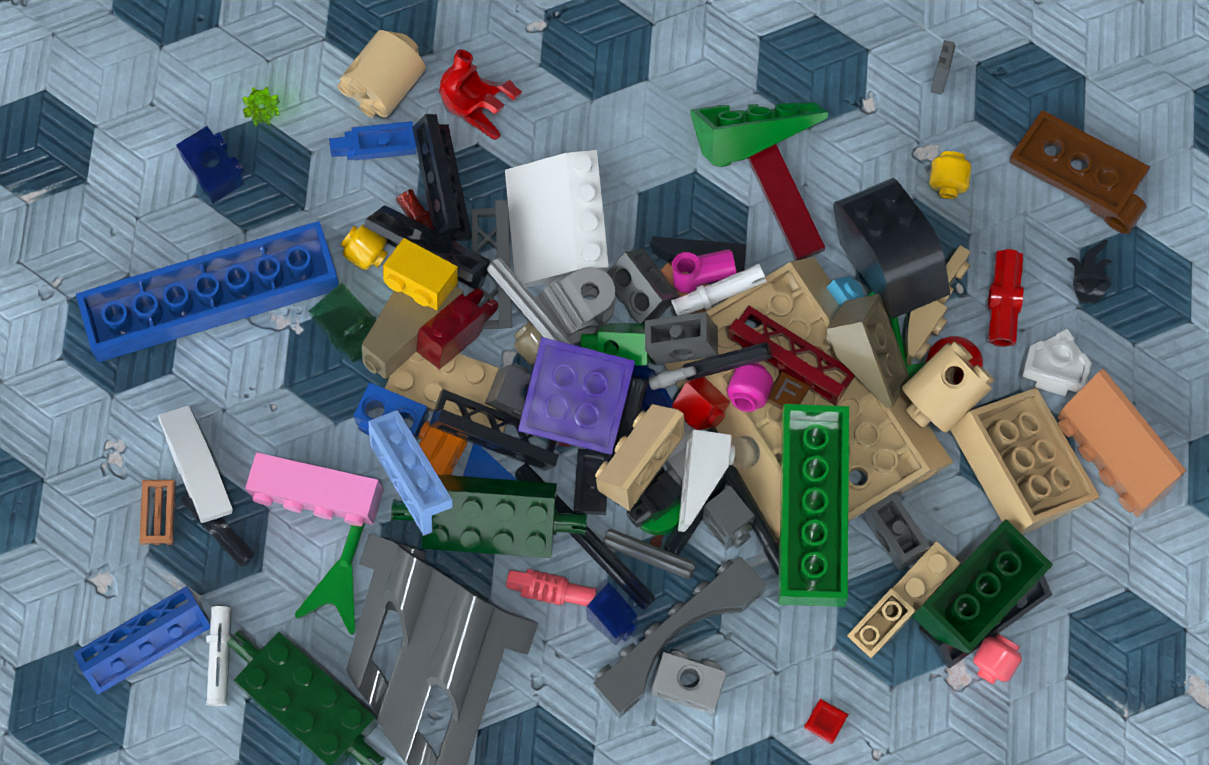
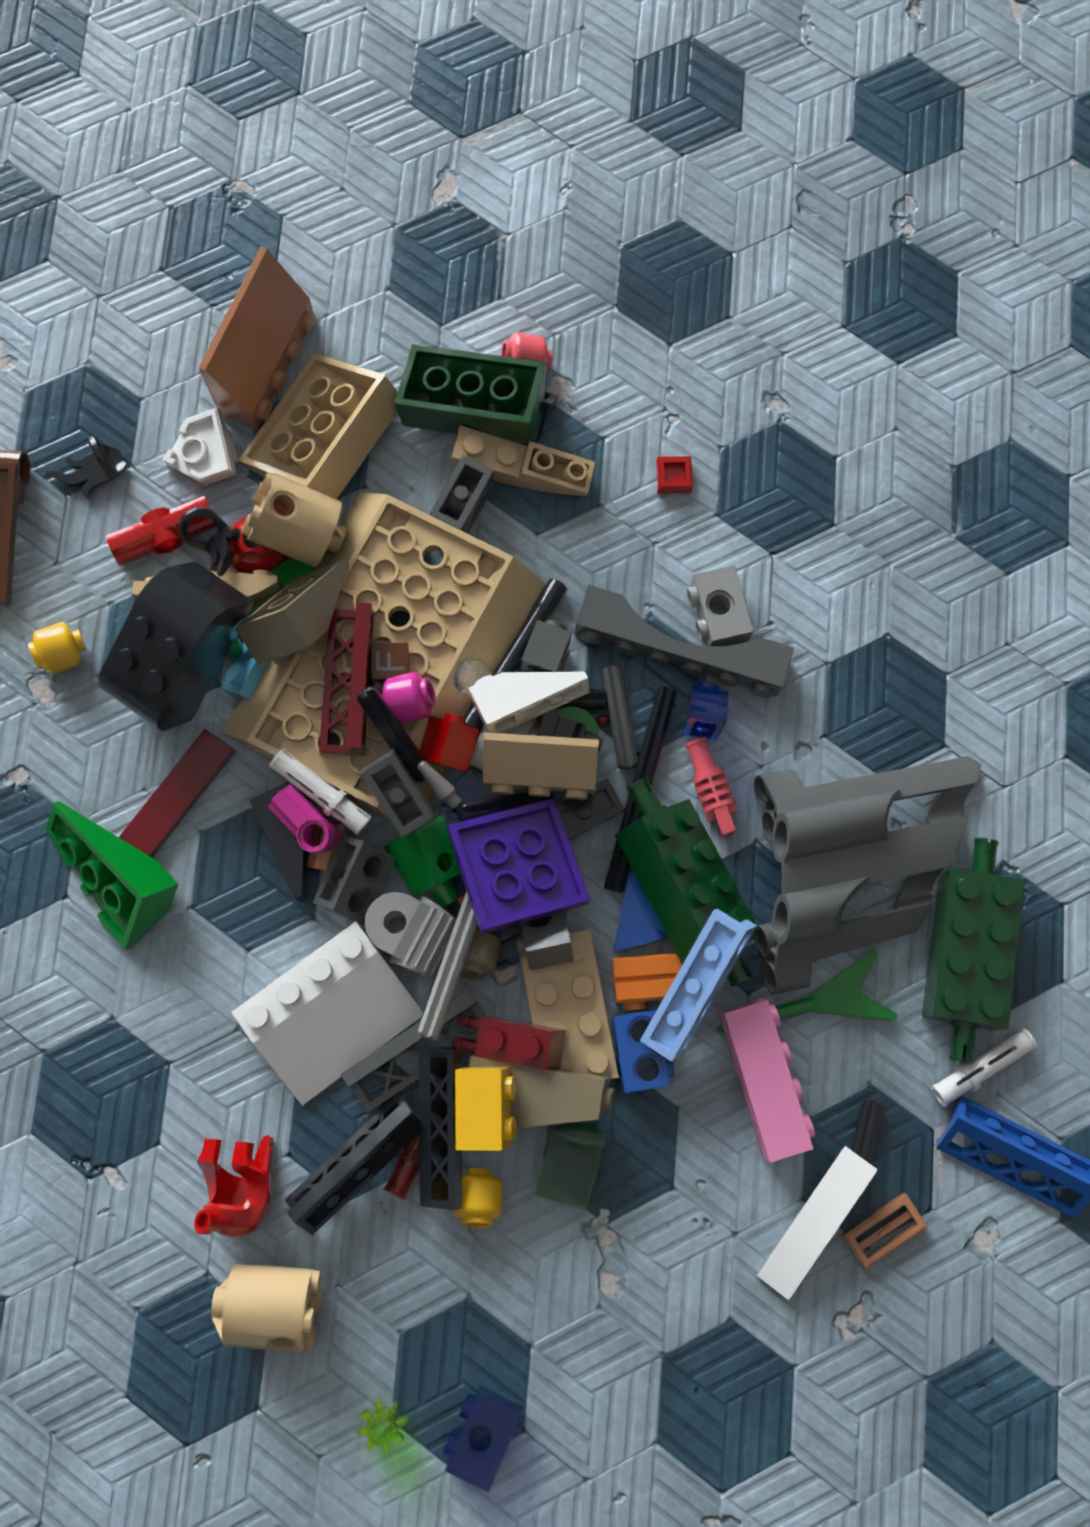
camera: 125 degrees left, 5 degrees up
blue brick [76,221,341,363] -> none
blue hinge [329,121,417,161] -> none
black fence [429,389,559,471] -> none
green brick [778,404,849,607] -> none
none -> black piece [178,507,241,577]

